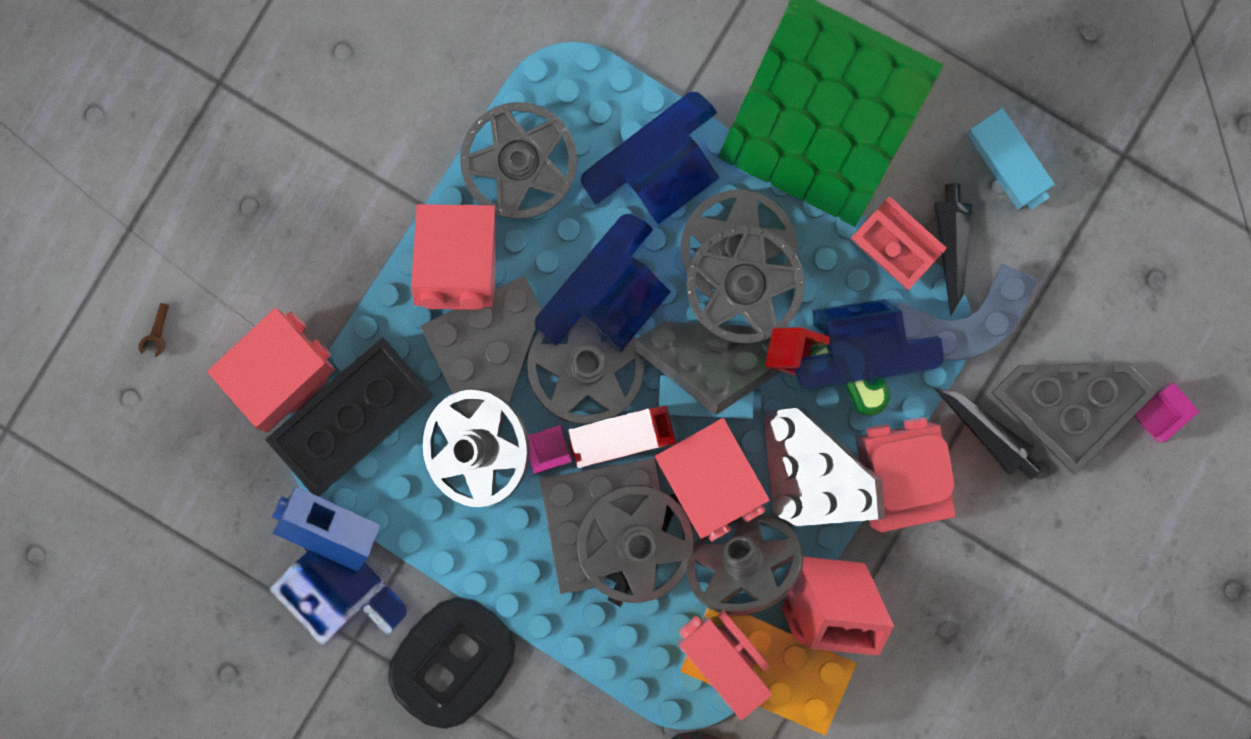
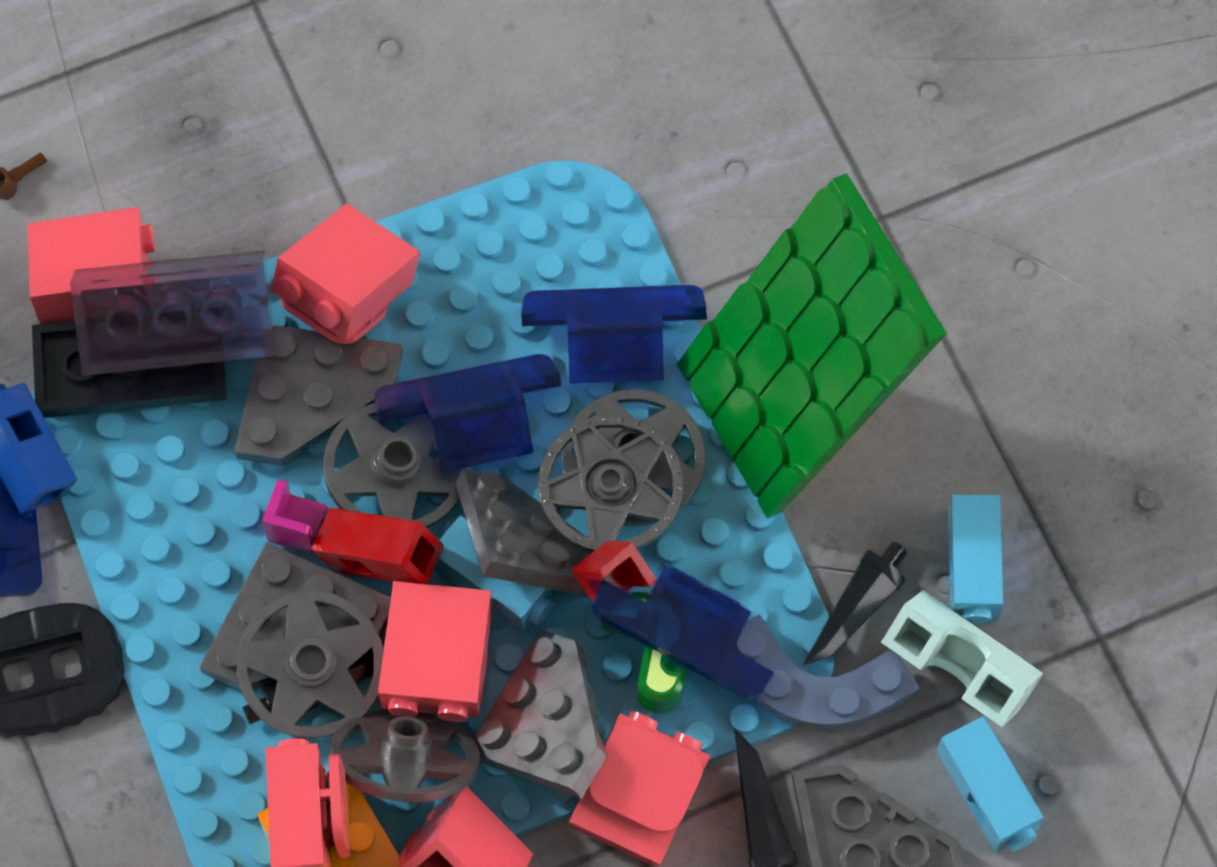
camera: 35 degrees right, 20 degrees down
wheel [423,389,530,507] -> none
flat silver wheel [460,102,577,219] -> none
coral plate [850,196,947,291] -> none
none -> clear purple brick [70,250,276,376]
none -> light aqua arch [881,590,1044,727]
none -> medium azure brick [937,716,1044,853]

